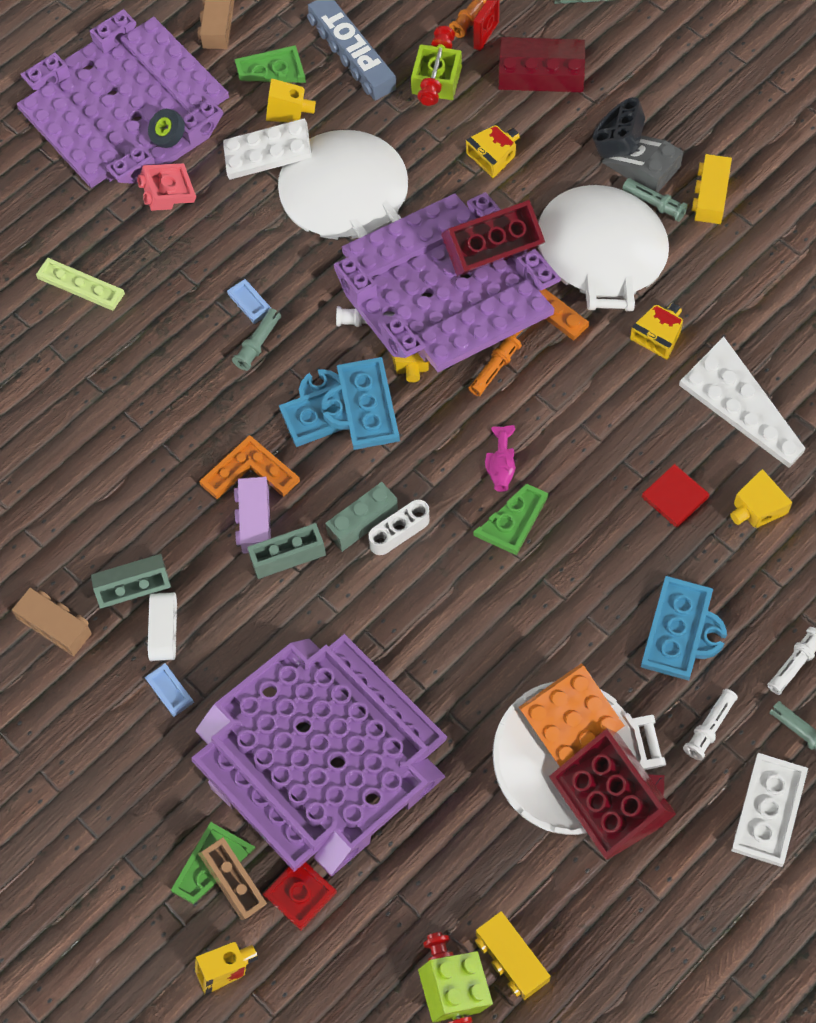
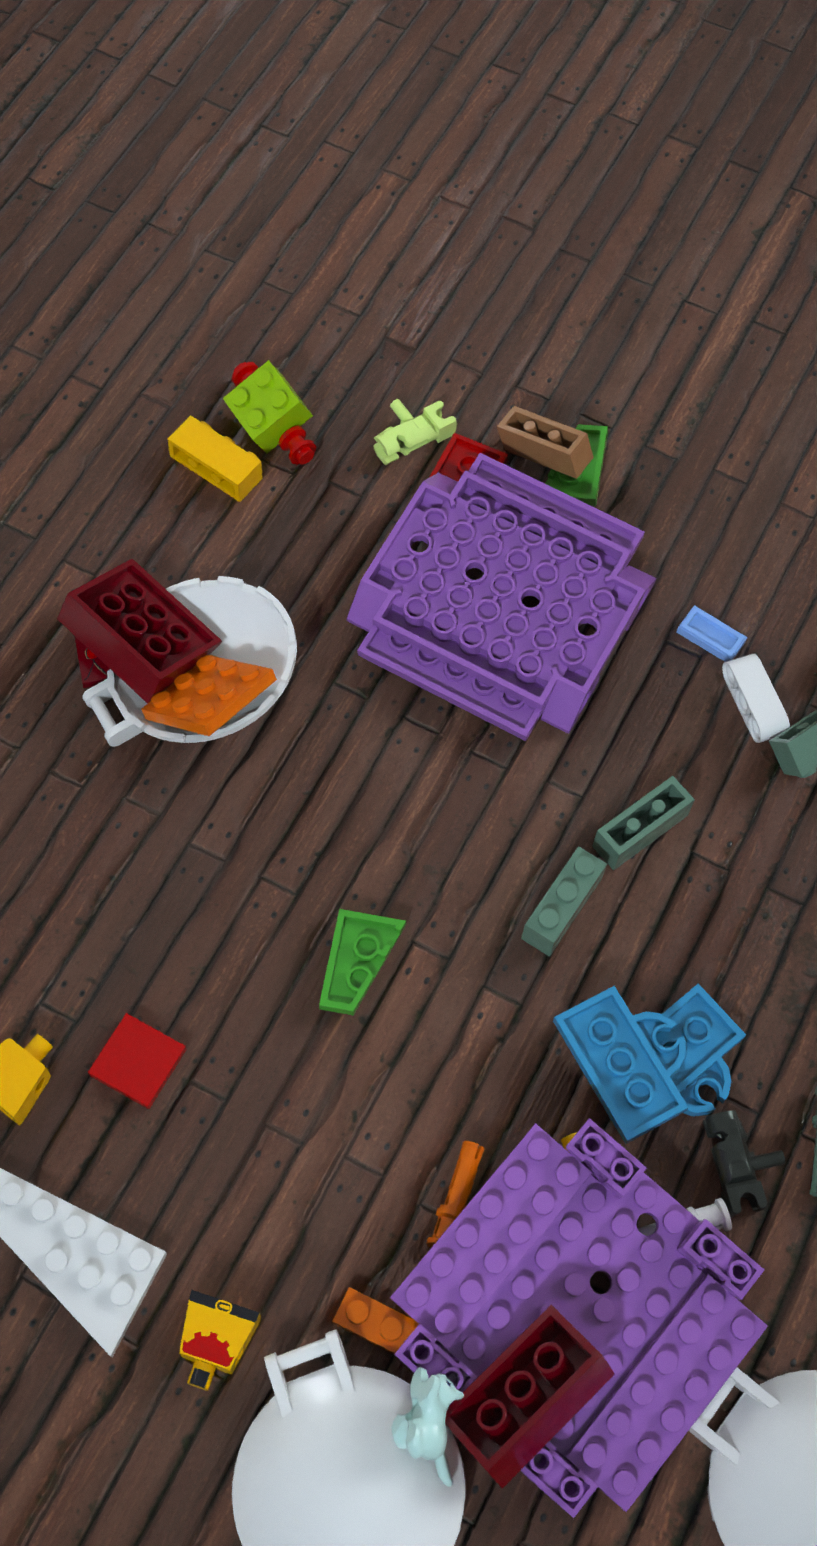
camera: 155 degrees right, 0 degrees up
yellow torso [195,942,258,995] -> none
orange plate [199,435,300,499] -> none
lavender brick [234,477,271,554] -> none
white beam [369,500,430,555] -> none
dark pink animal [485,425,516,492] -> none
dark azure plate [641,576,727,681] -> none
white pin [683,689,738,760] -> none
none -> yellowish green piece [373,399,457,465]
none -> light aqua animal [392,1367,464,1487]
none -> pearl dark grey piece [703,1110,785,1218]

